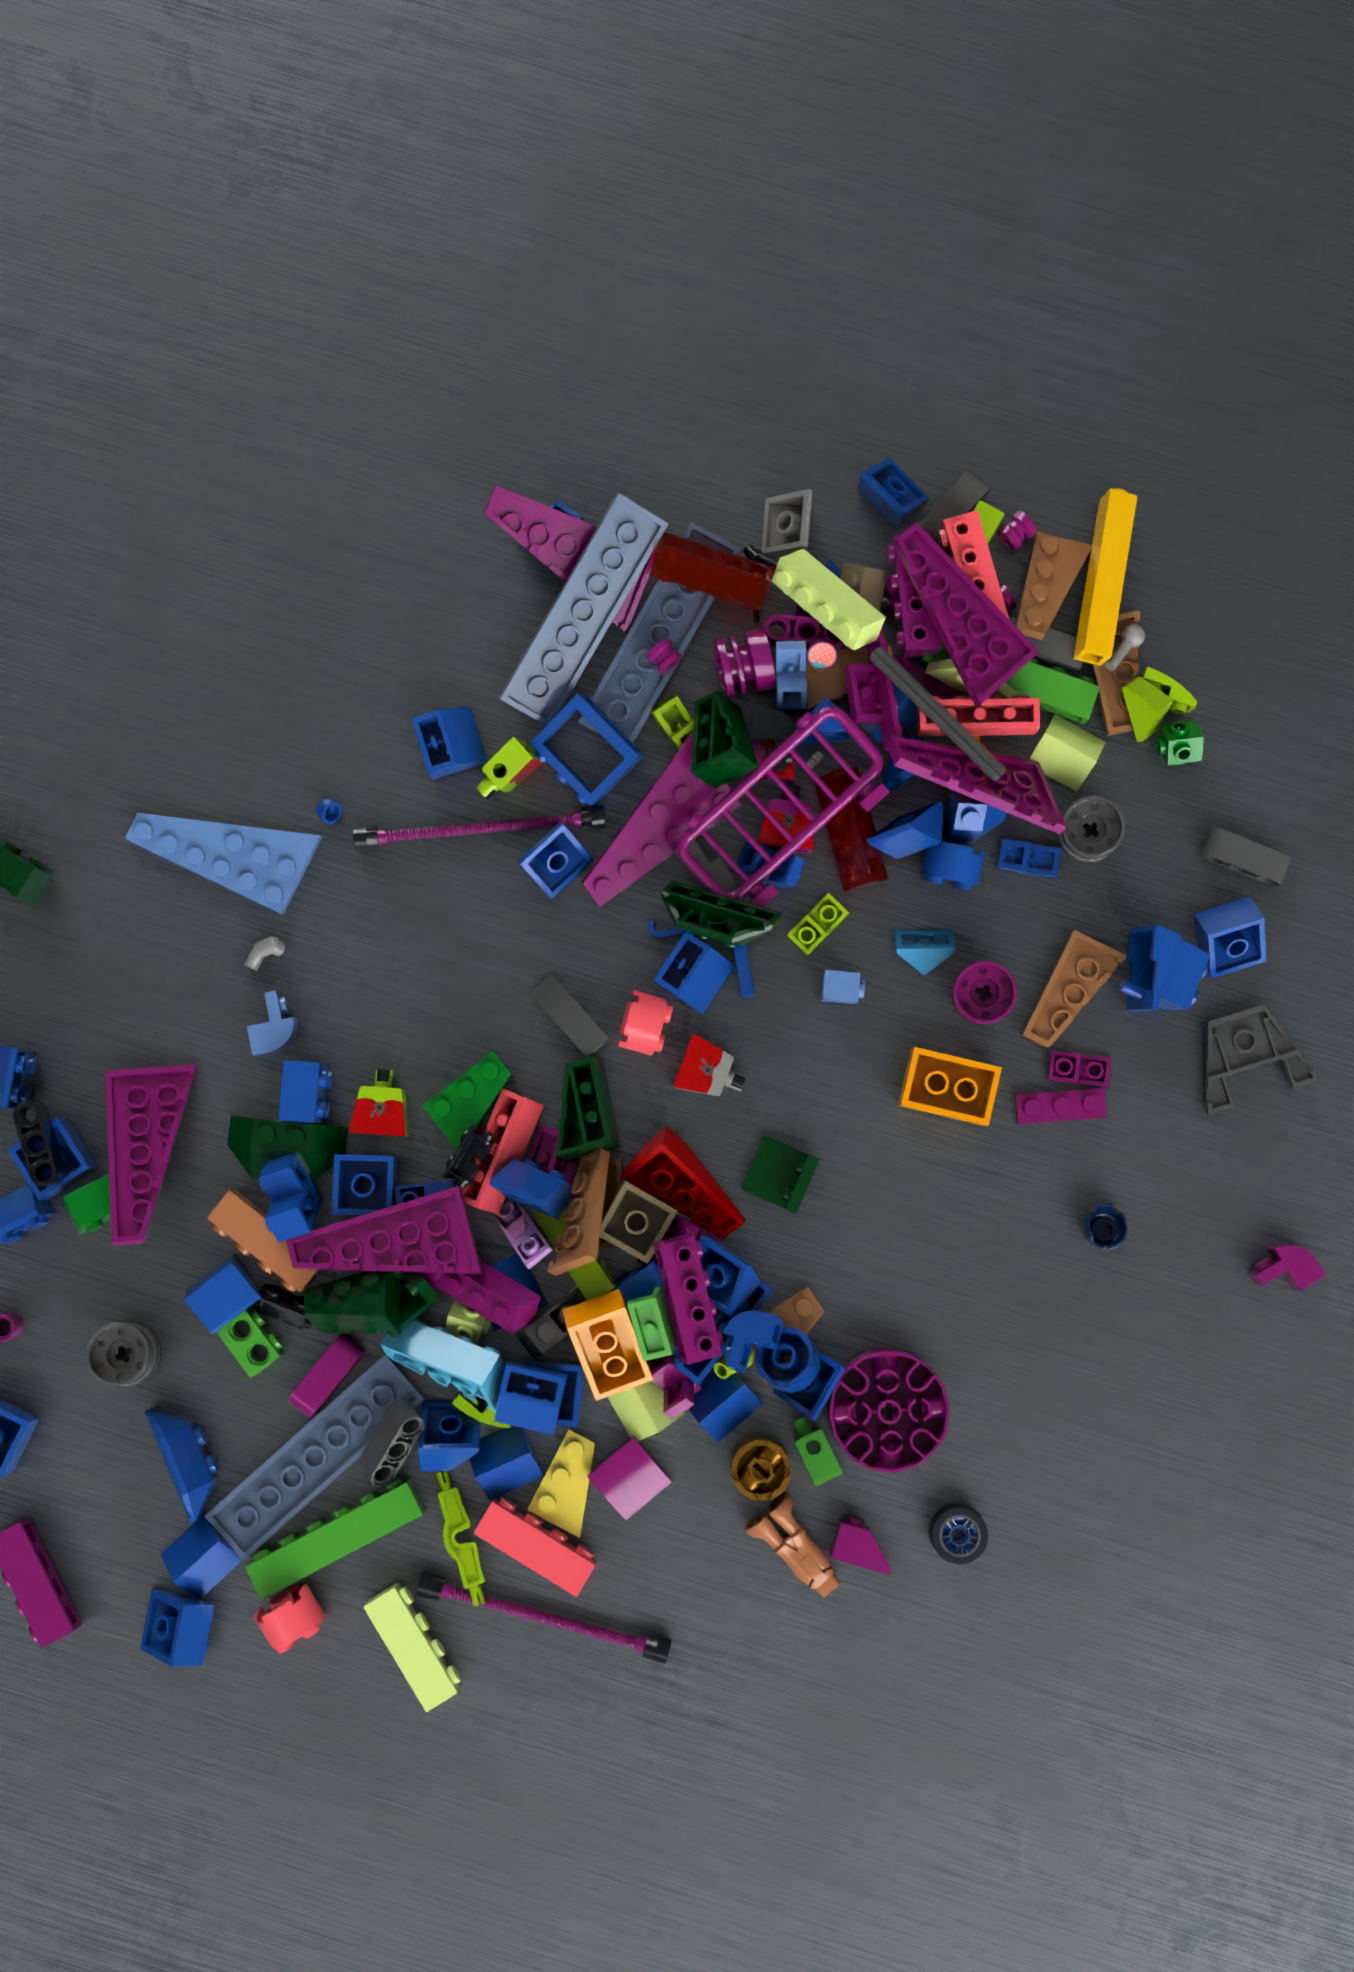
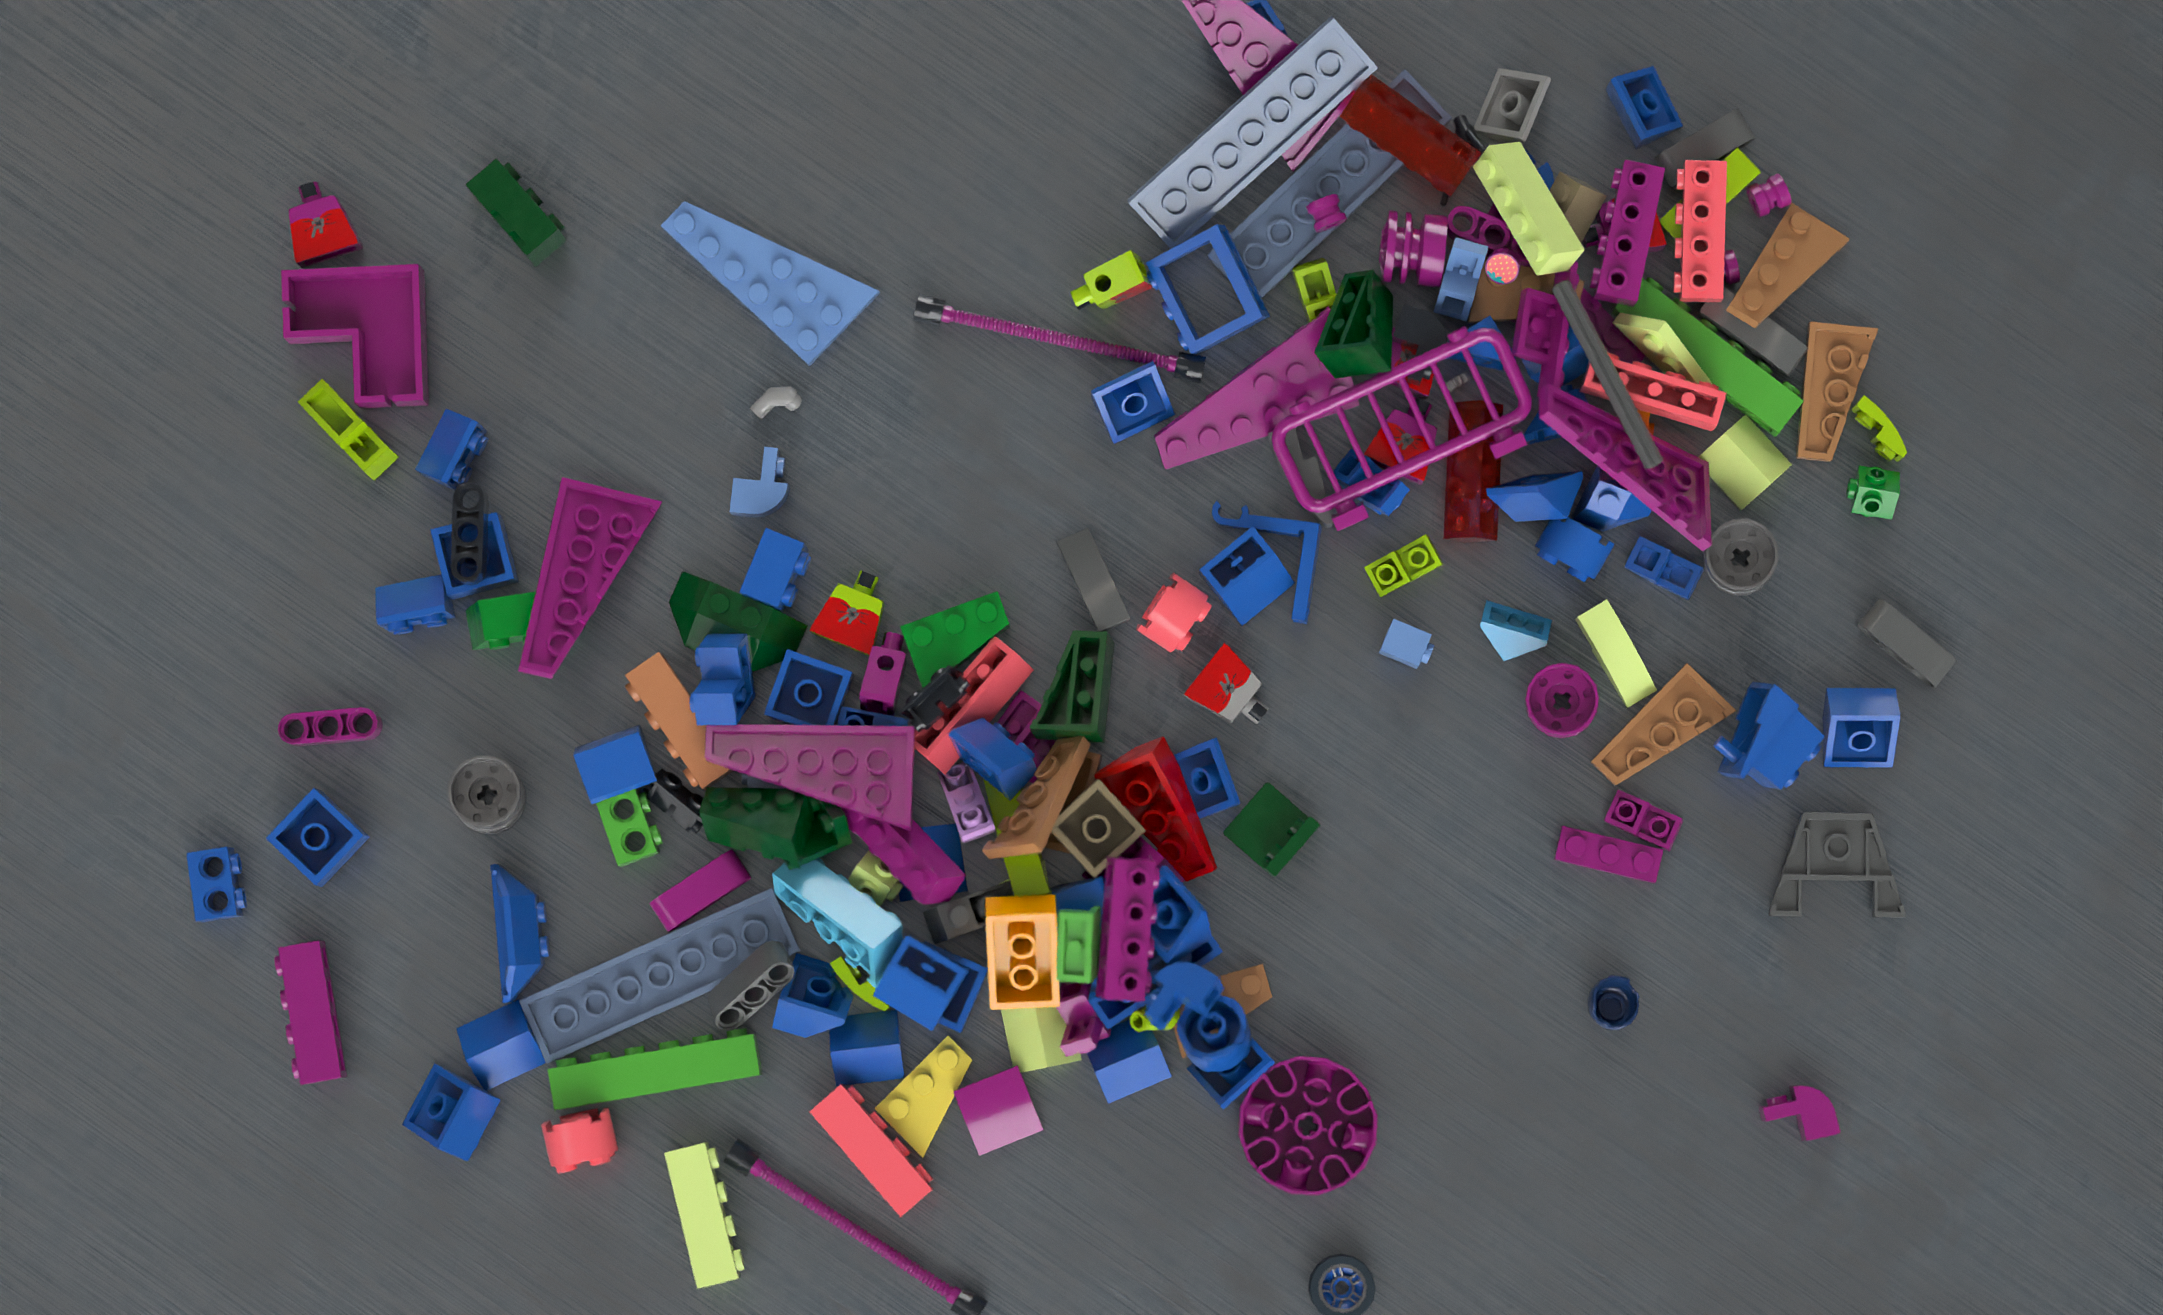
camera: 20 degrees right, 0 degrees up
blue hinge [316,799,342,824] -> none
blue slope [411,707,488,780] -> none
lime piece [435,1471,486,1607] -> none
dark green wedge [661,881,783,948] -> none
pearl gold brick [730,1435,791,1501] -> none
nougat piece [744,1492,841,1598] -> none
bright green torso [792,1416,843,1487] -> none
magenta slope [830,1516,892,1575] -> none
magenta wing [893,522,1039,708] -> none
light orange brick [898,1047,1002,1126] -> none
yellow brick [1073,488,1138,666] -> none
light grey bar [1105,624,1145,671] -> none
lime slope [1121,677,1174,742] -> none
none -> magenta torso [859,632,906,716]
none -> blue slope [1174,737,1240,819]
none -> yellowish green slope [1575,599,1657,708]

